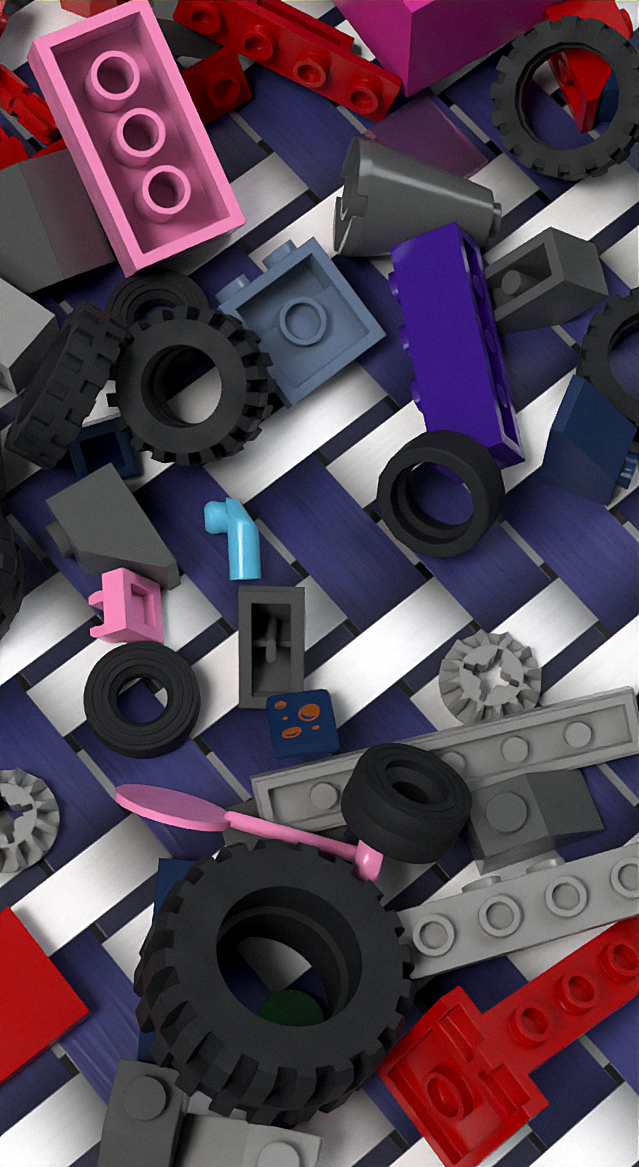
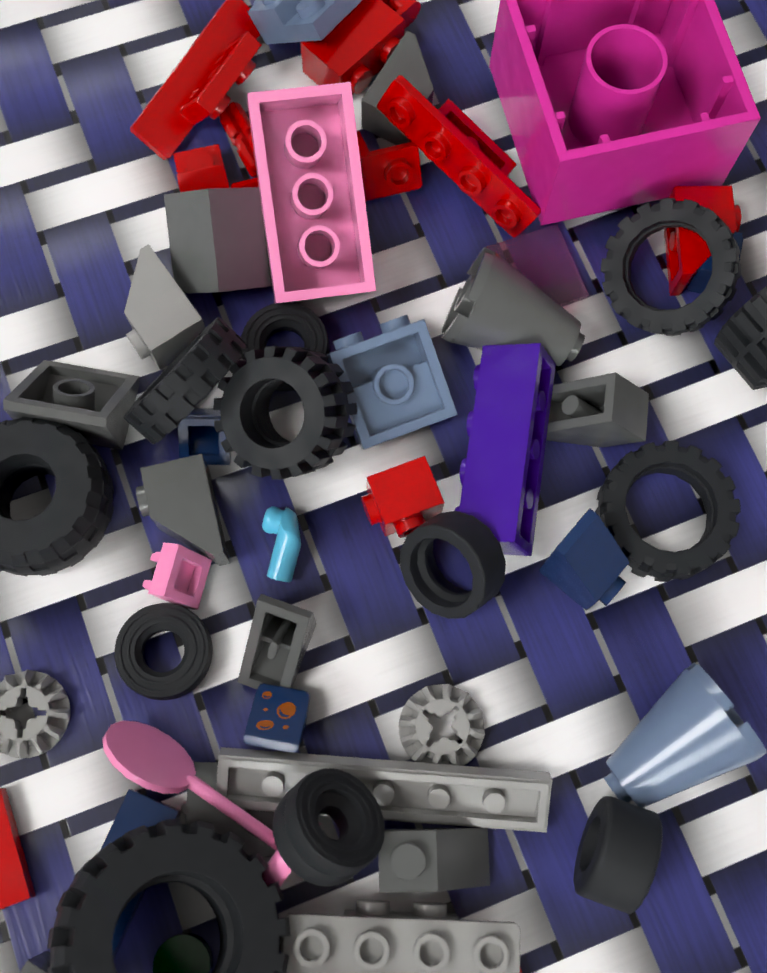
camera: 15 degrees right, 5 degrees up
none -> red brick [361,456,445,538]

